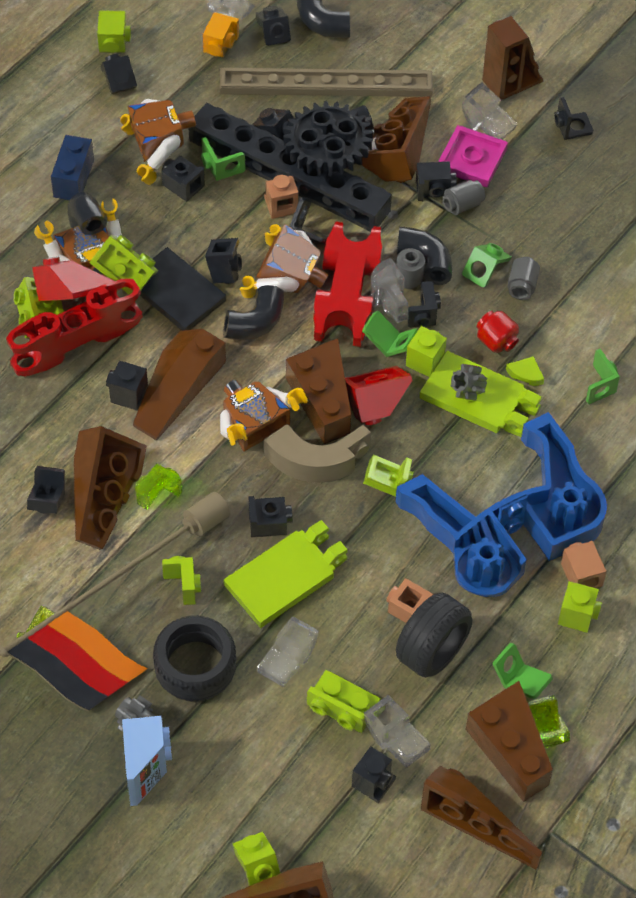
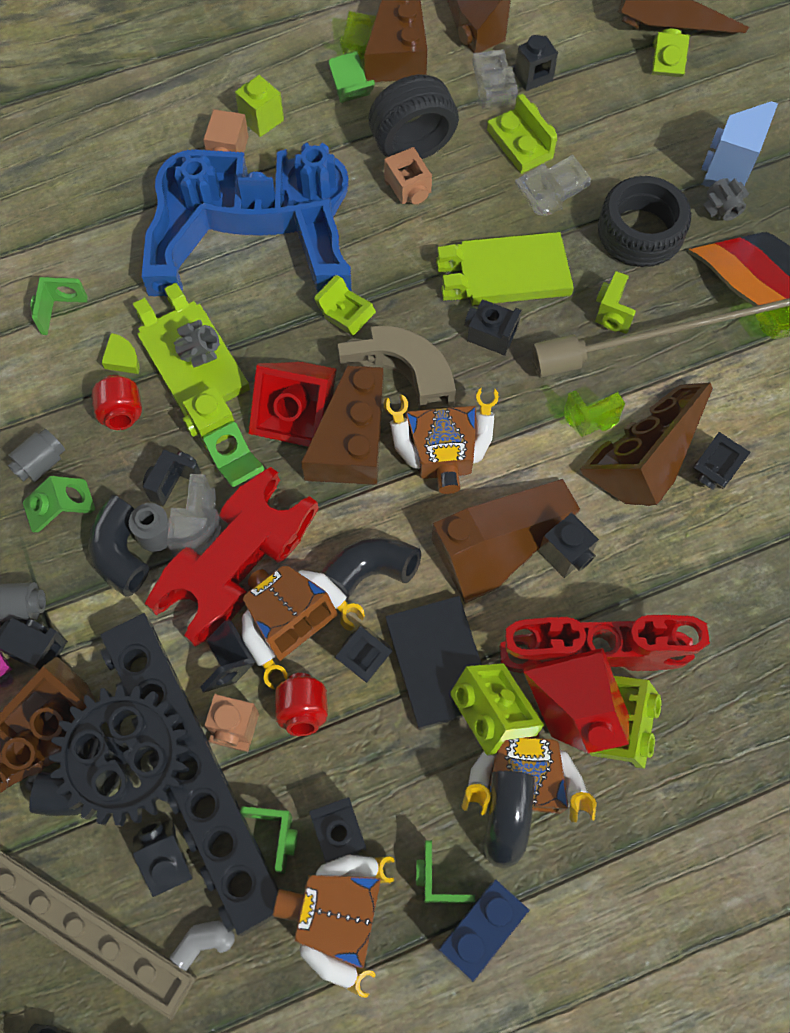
camera: 150 degrees left, 10 degrees up
none -> light grey arm [169,921,235,971]
none -> red head [275,673,328,736]
none -> bright green bracket [416,840,475,904]

